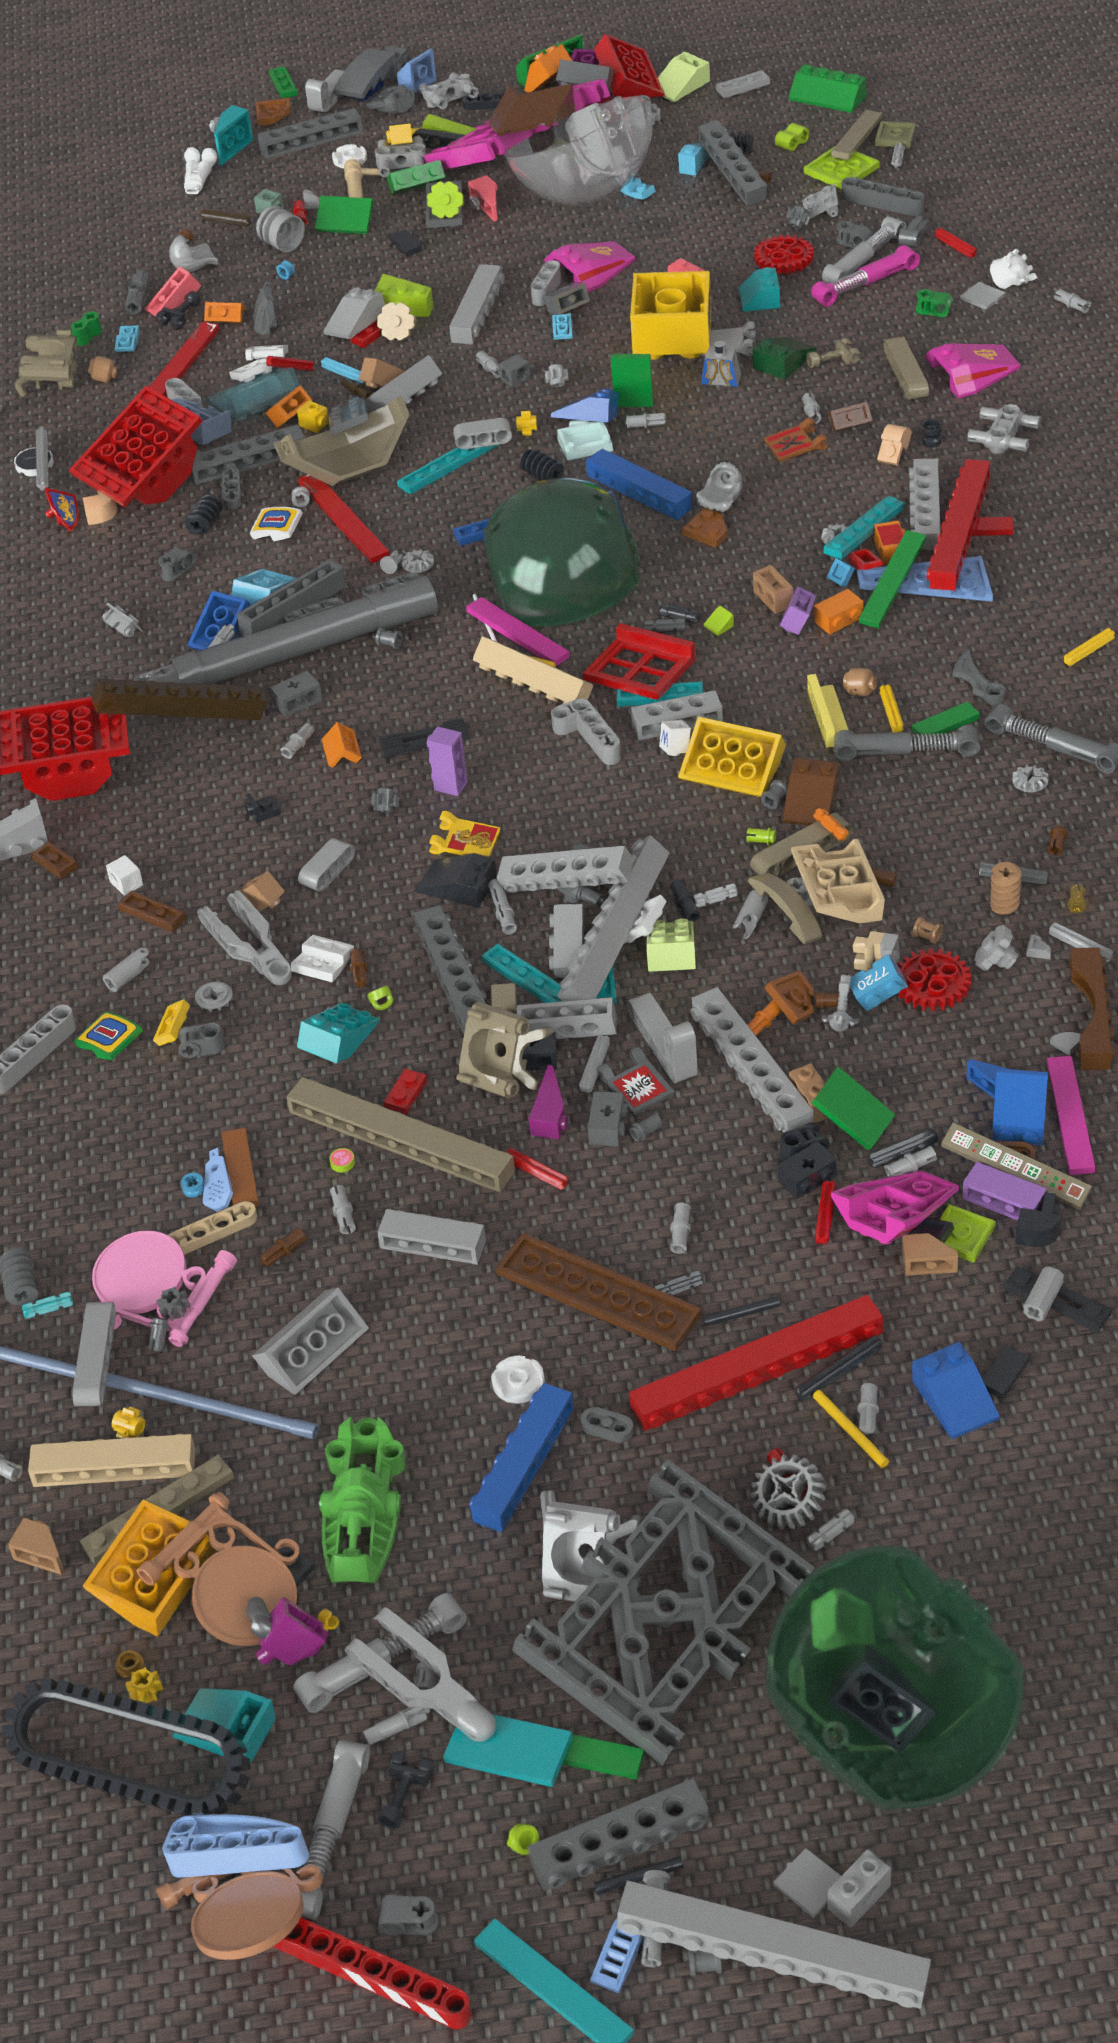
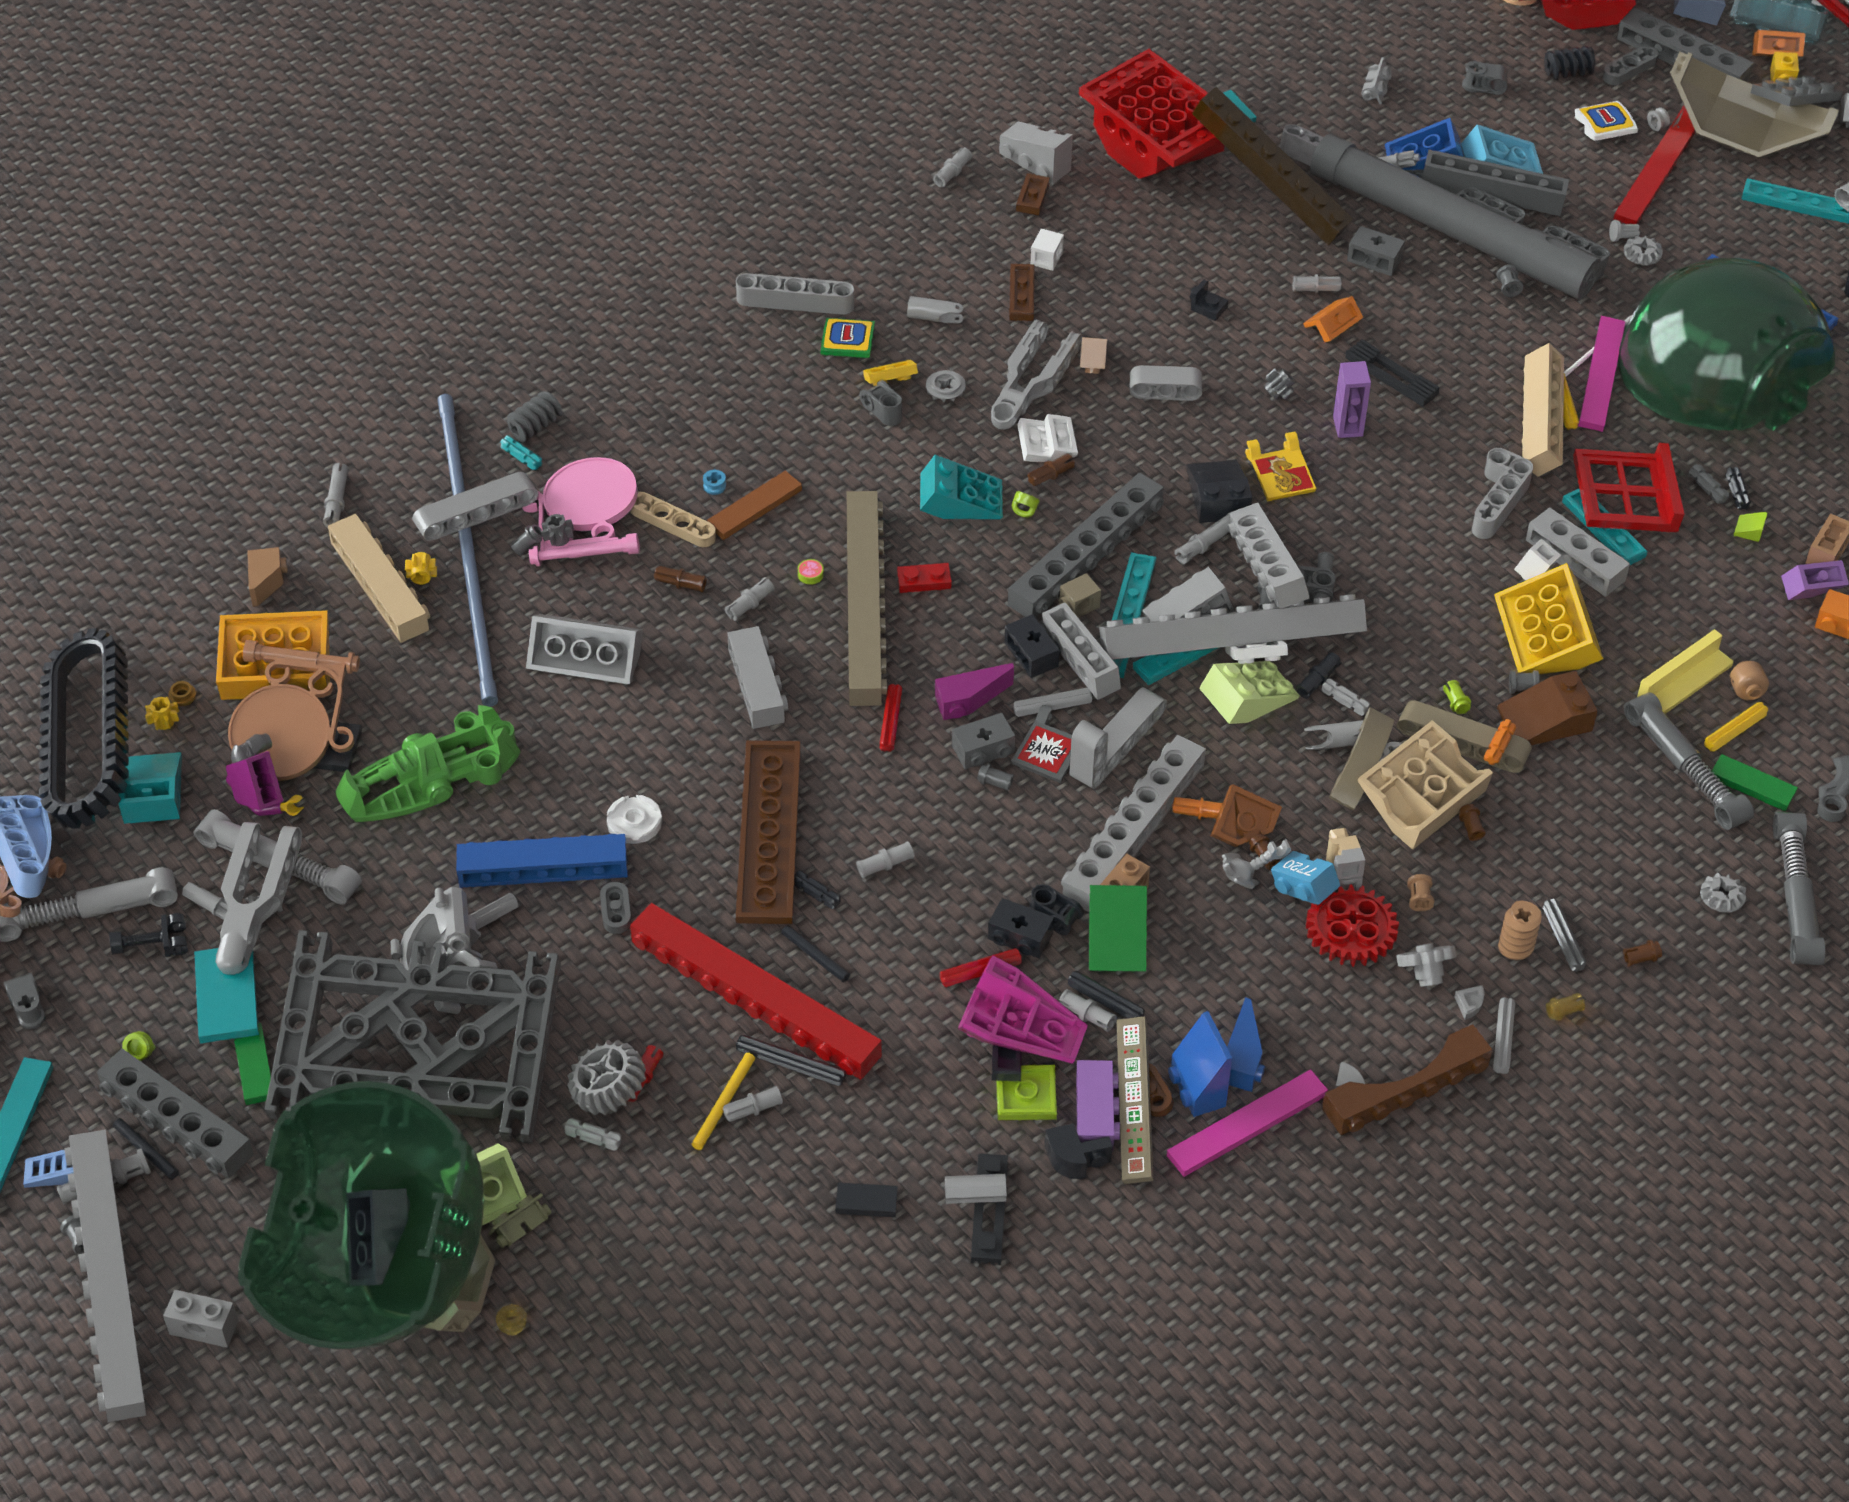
camera: 55 degrees right, 5 degrees up
dark tan plate [79,1455,234,1565] -> none
light blue piece [203,1148,233,1212] -> none
dark tan piece [456,1002,553,1099] -> none
light grey piece [773,1848,841,1918] -> none
medium nougat slope [902,1233,958,1276] -> none
blue slope [912,1342,1000,1439] -> none

